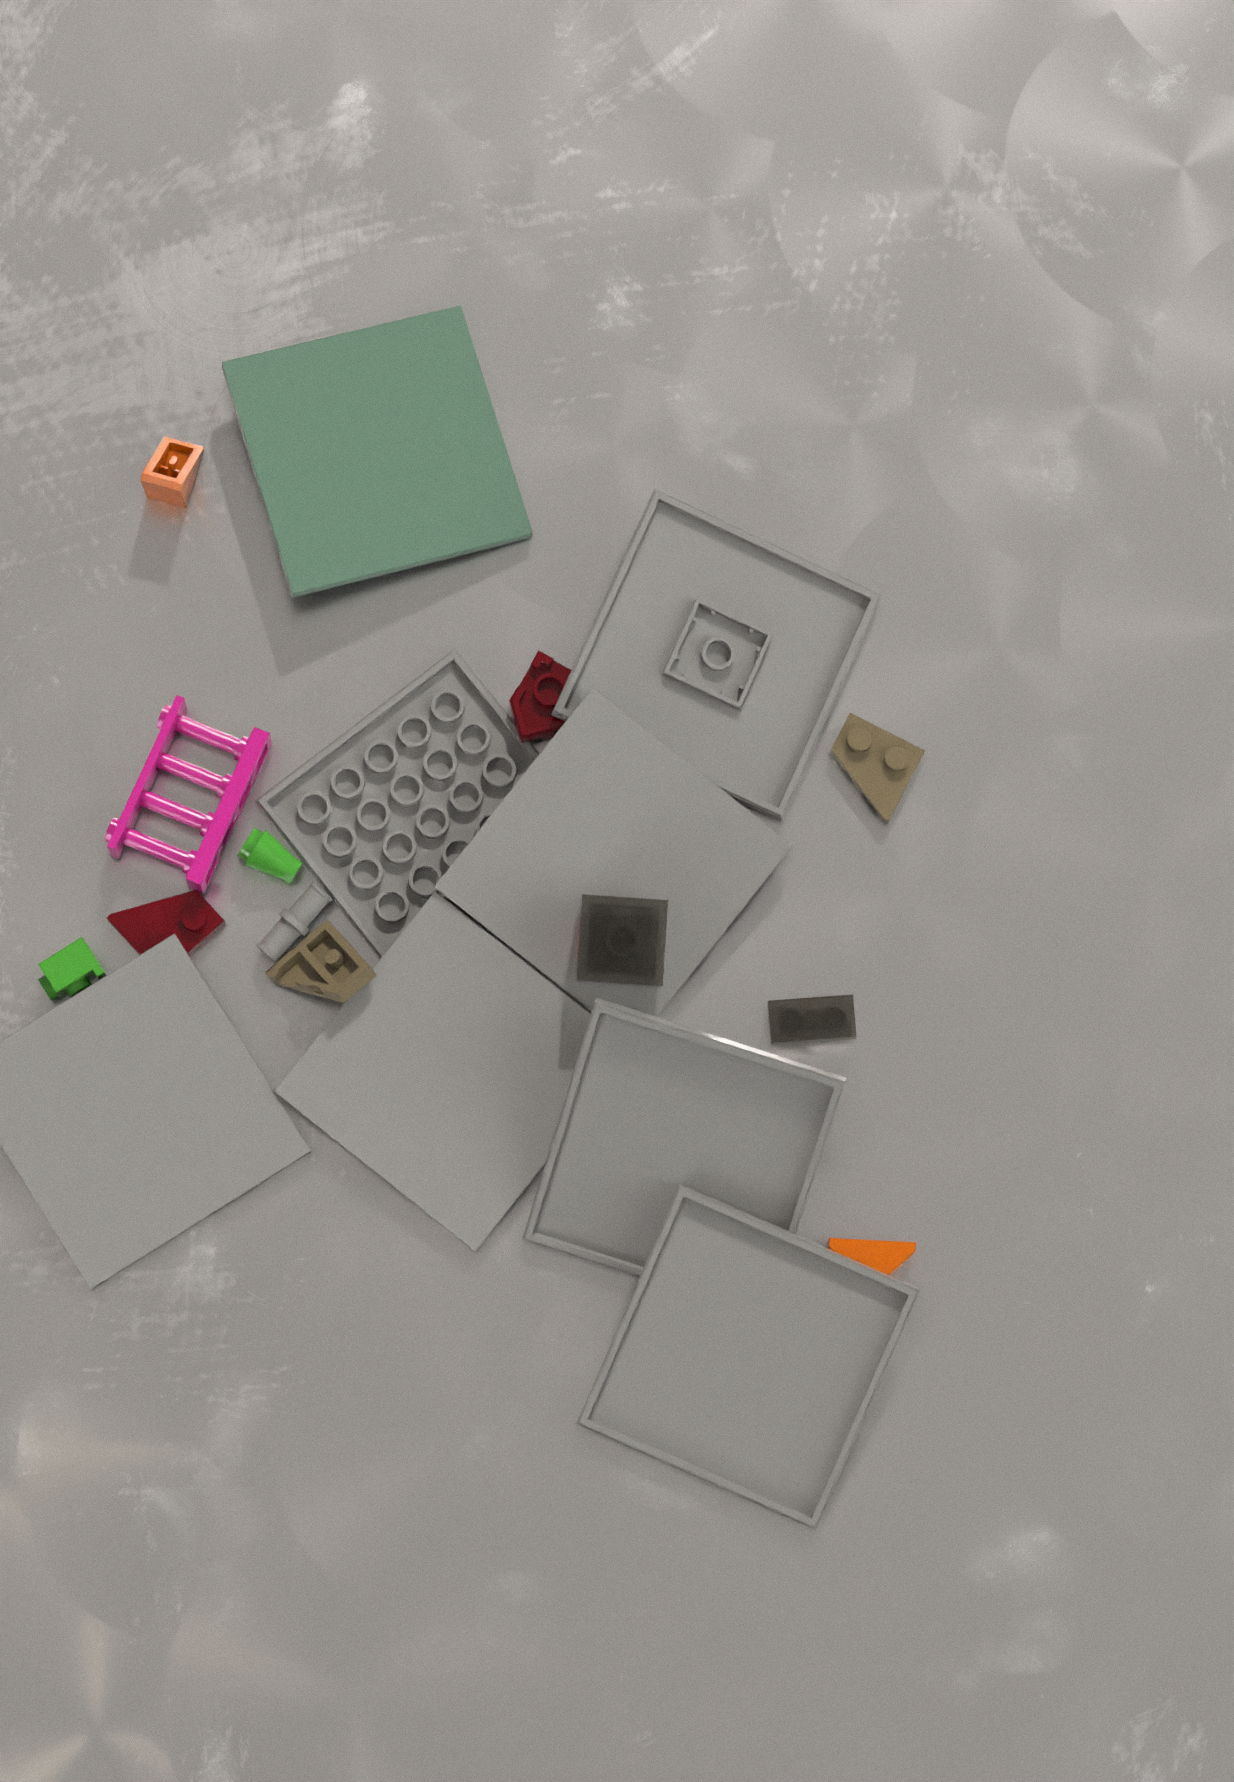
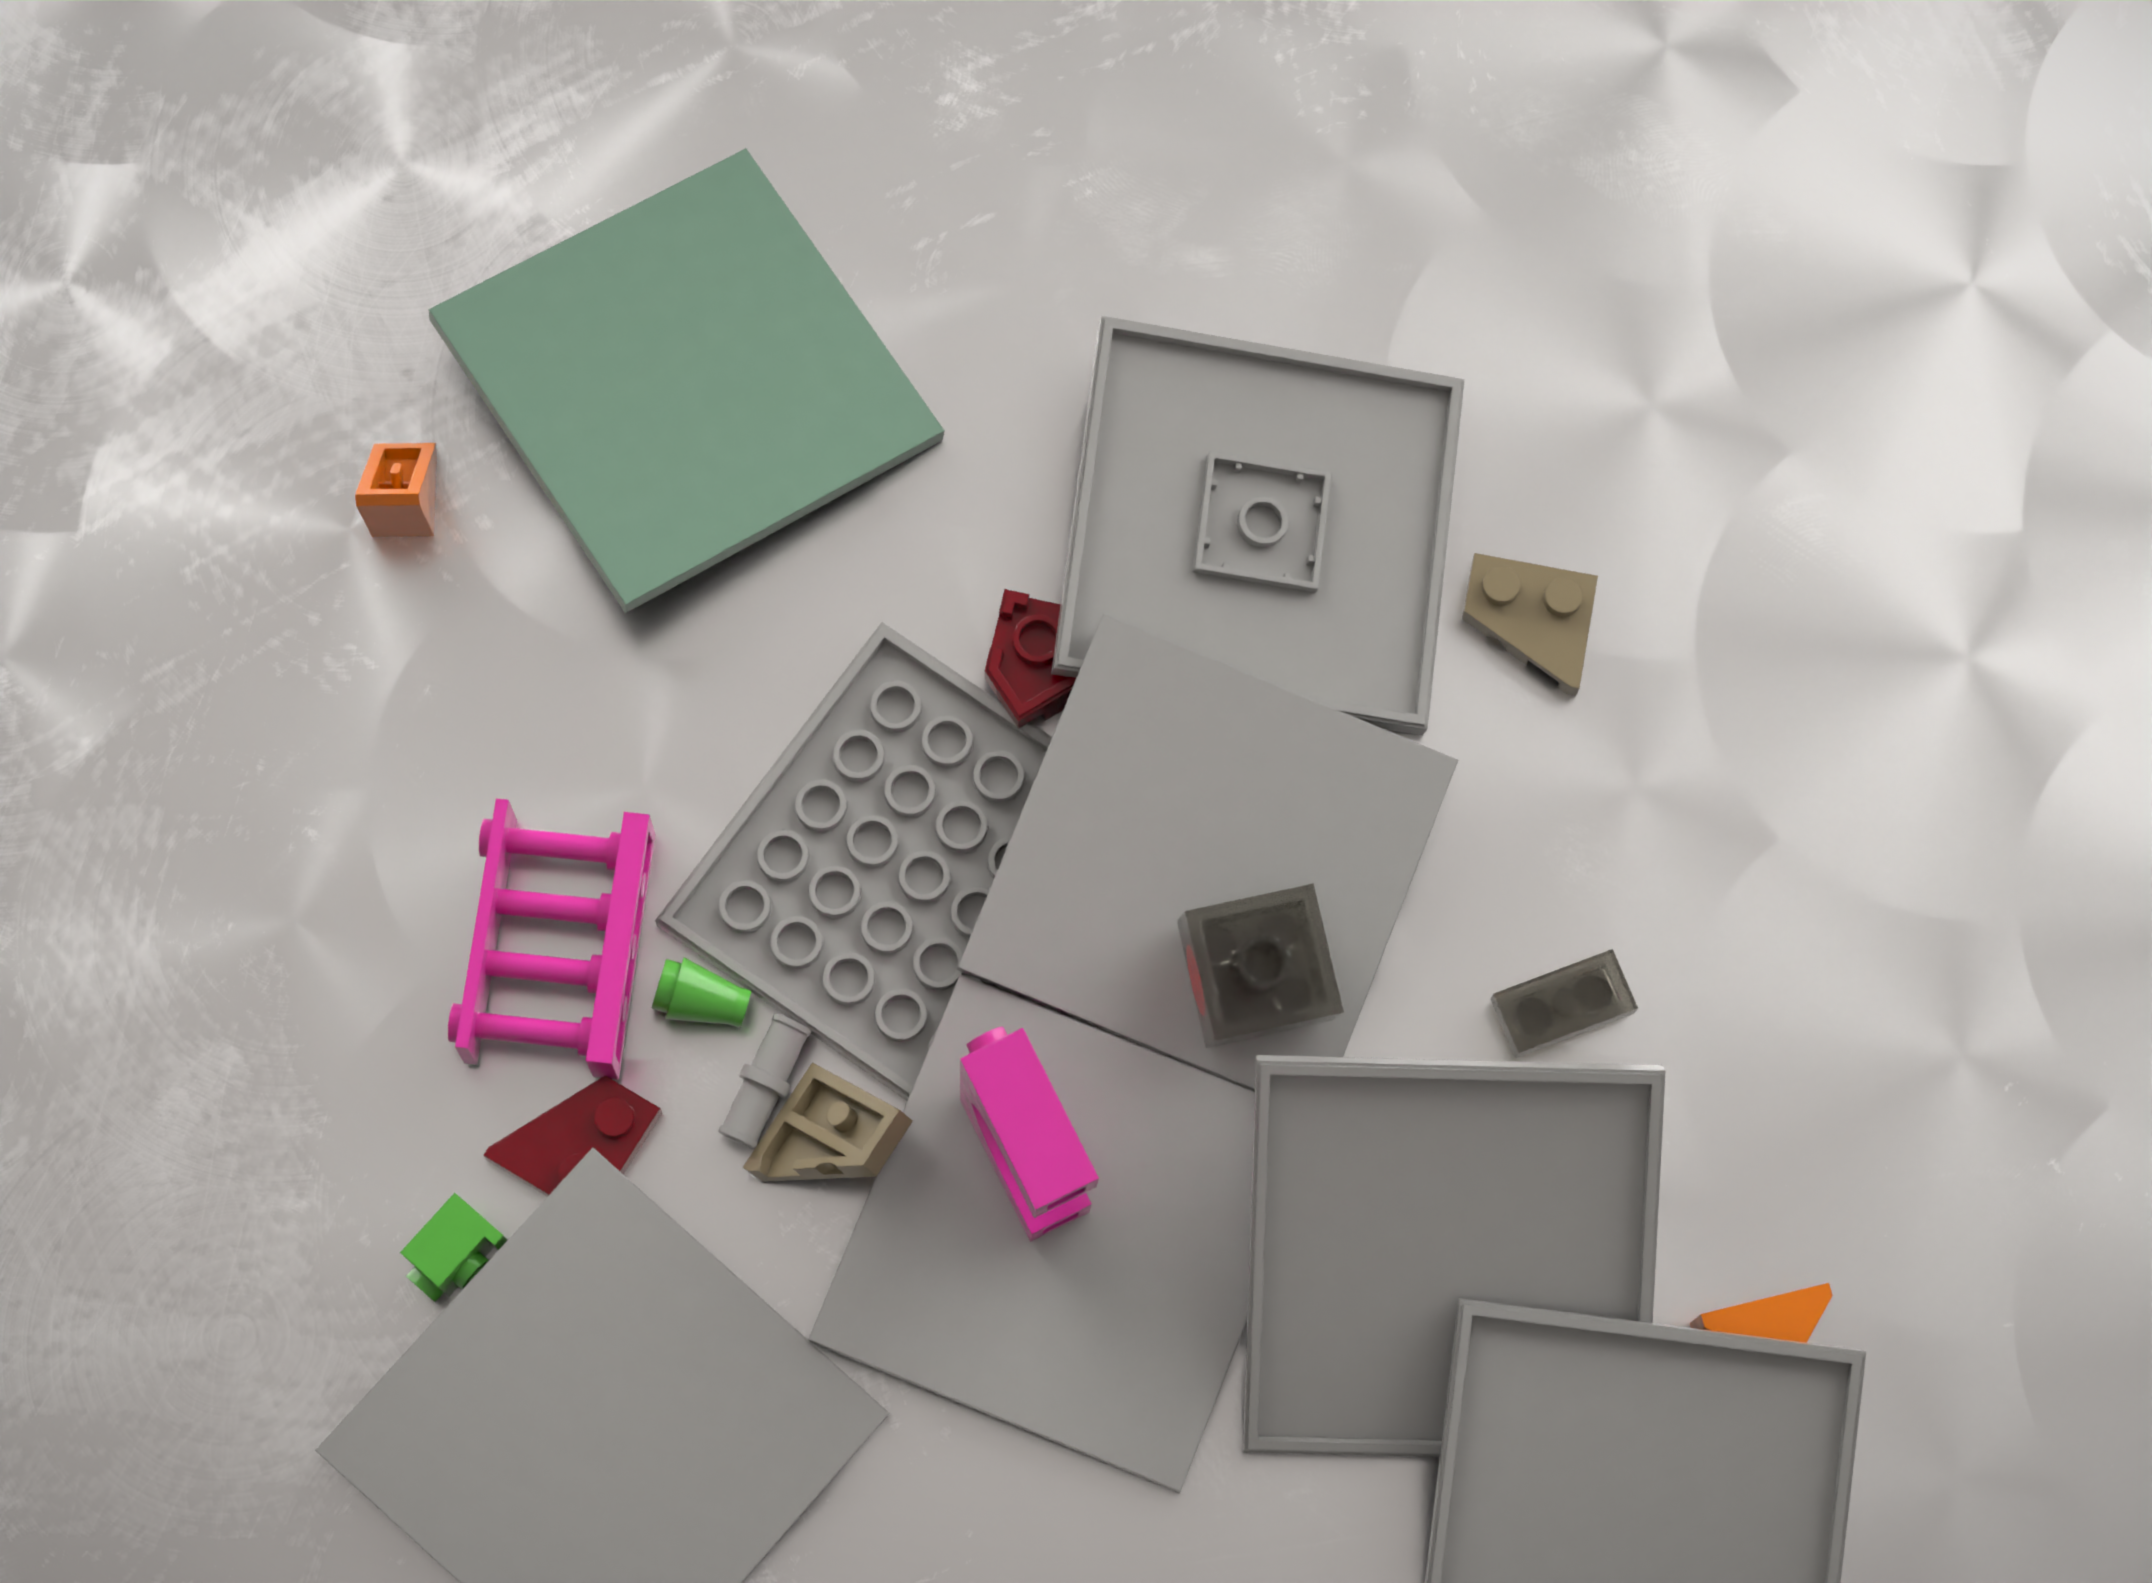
camera: 15 degrees left, 5 degrees down
none -> dark pink arch [960,1026,1099,1242]

